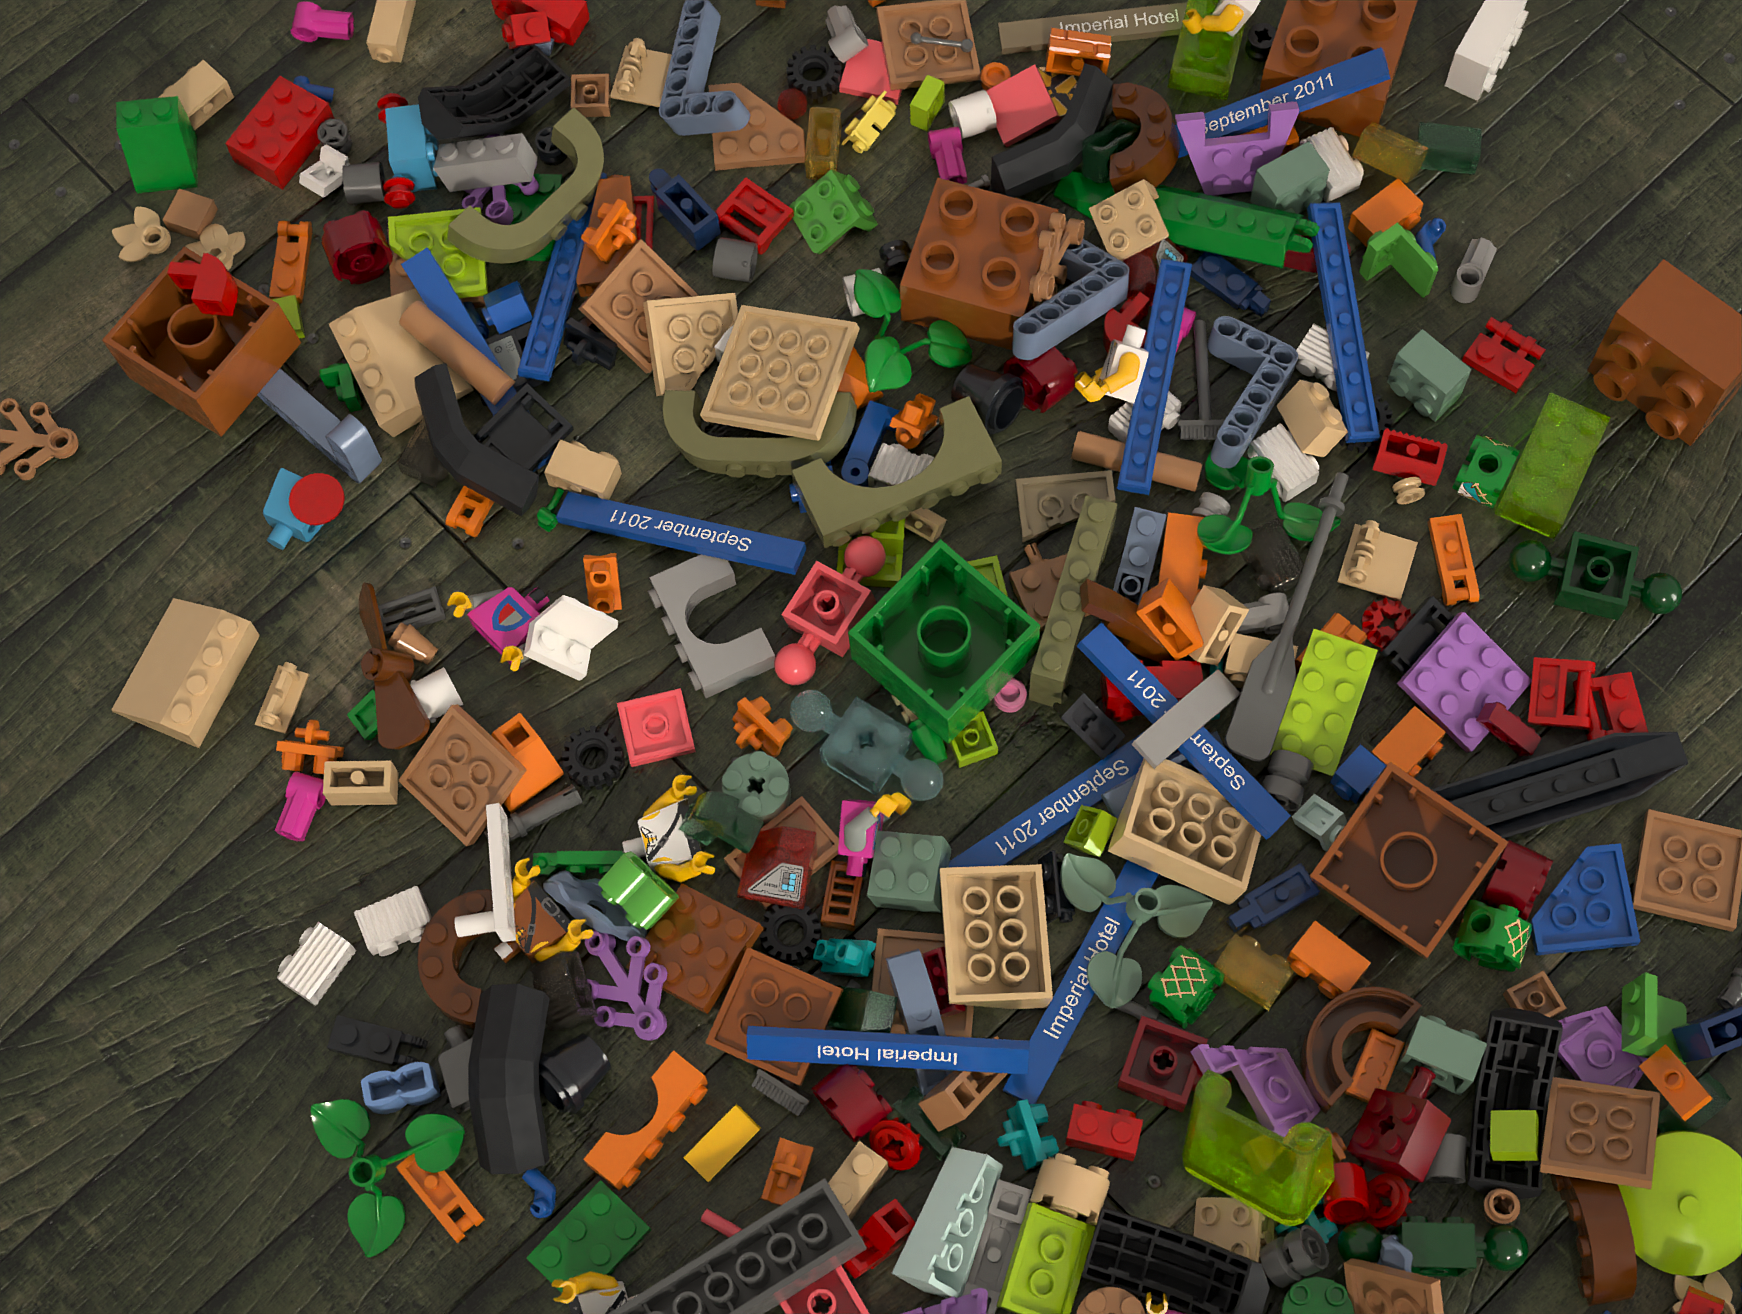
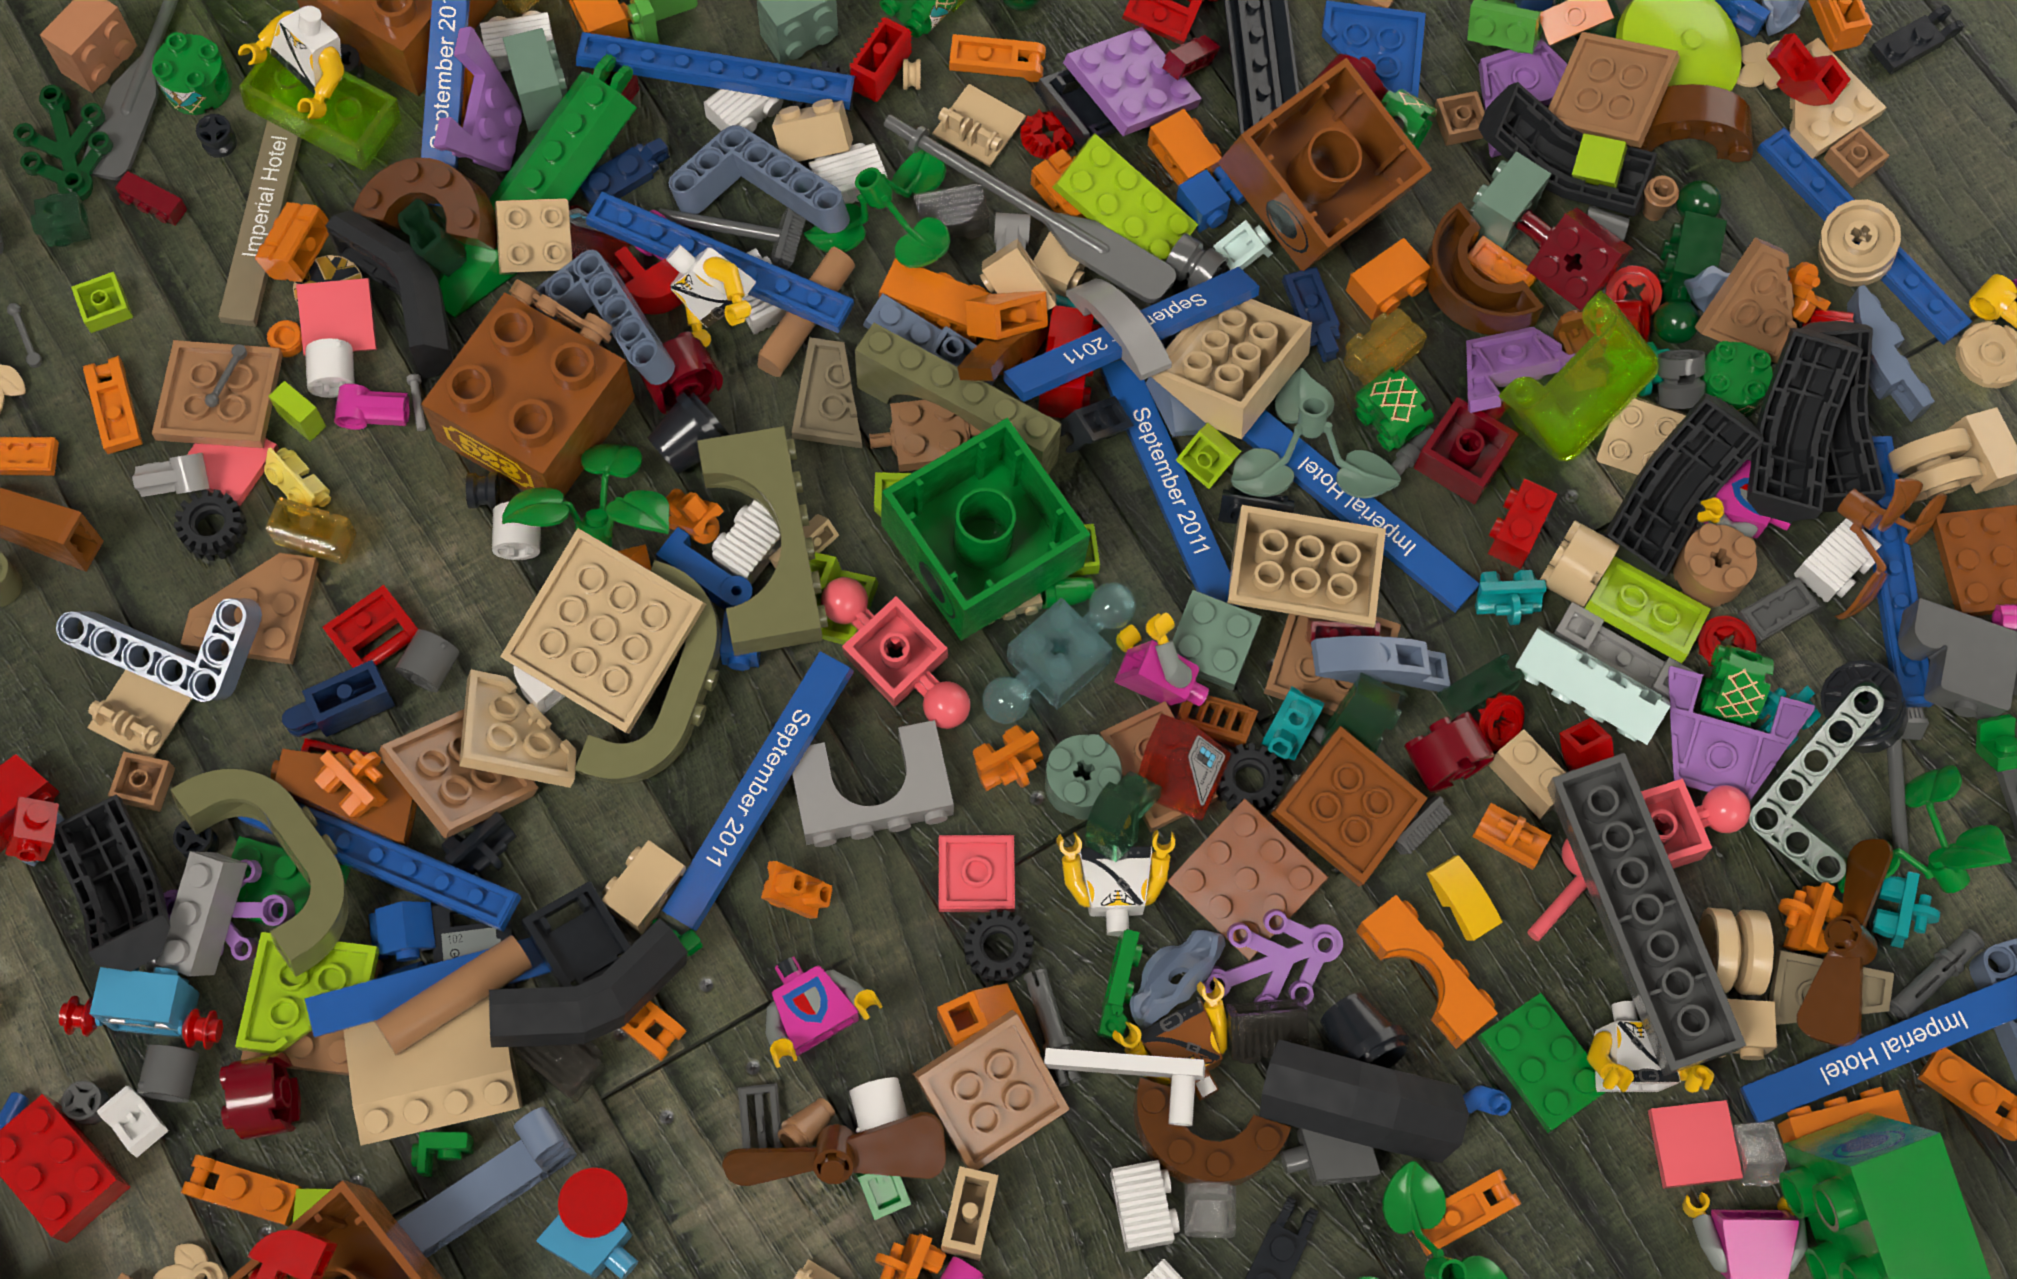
camera: 85 degrees left, 0 degrees up
medium blue brick [361,1062,441,1114] -> none
white bracket [524,595,618,681] -> none
bright green brick [598,851,679,930] -> none
blue tile [747,1026,1030,1075] -> none
clear red plate [777,88,807,119] -> none
bright green bracket [789,169,878,254] -> none
medium nougat slope [918,1036,1008,1132] -> none
light grey wheel [1191,492,1231,517] -> none
none -> clear piece [1184,1183,1236,1238]

